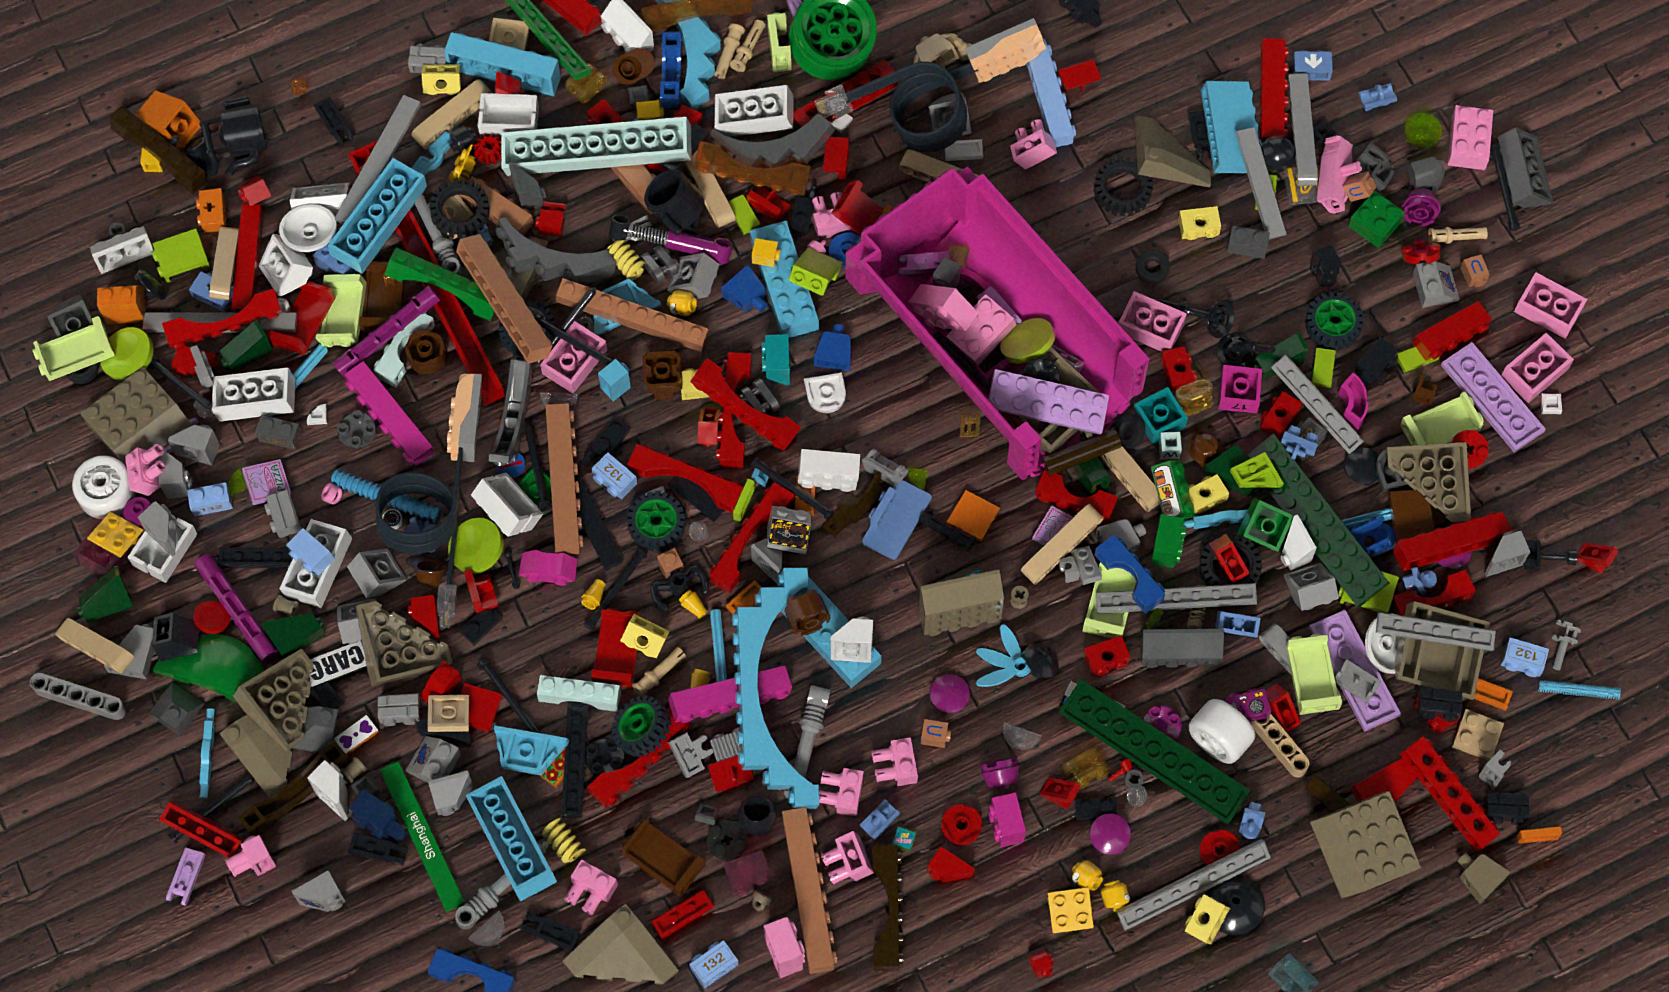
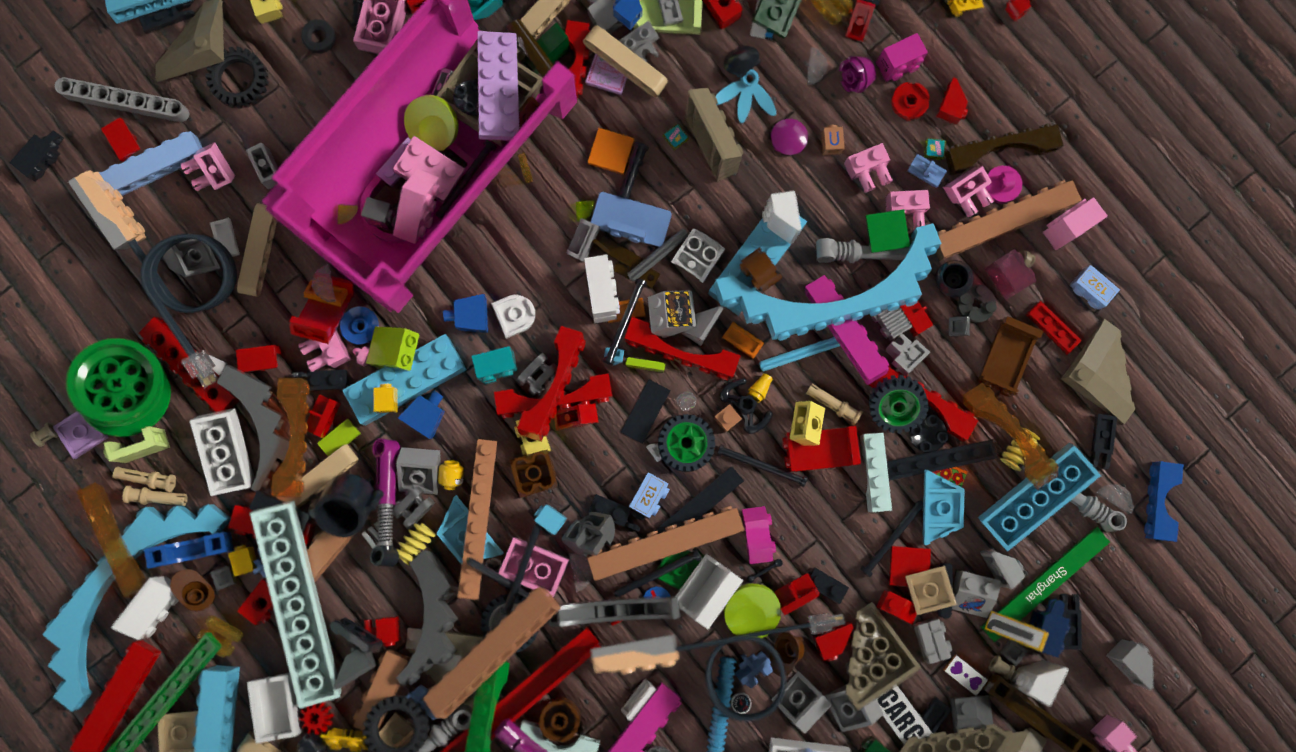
camera: 110 degrees left, 15 degrees up
red slope [495,72,525,95] -> none
bright pink brick [564,860,618,915] -> none
yellow cone [581,579,606,610] -> none
red arch [627,444,744,514] -> none
yellow cone [690,669,711,689] -> none
lavender hinge [898,251,951,275] -> none
tan torso [913,33,972,74] -> none
dark tan bush [1010,586,1029,609] -> none
black tyre [1114,413,1146,448] -> none
none -> light grey beam [55,78,189,122]
none -> light grey brick [246,143,279,189]
none -> black hinge [330,618,383,653]
none -> dark grey brick [561,512,615,557]
none -> white tile [621,679,656,721]
none -> dark grey axle [628,229,689,282]
none -> white slope [671,229,725,283]
none -> green tile [865,209,910,254]
none -> clear orange arch [963,383,1058,490]
none -> slope [985,611,1049,652]
none -> dark pink tile [986,166,1022,204]

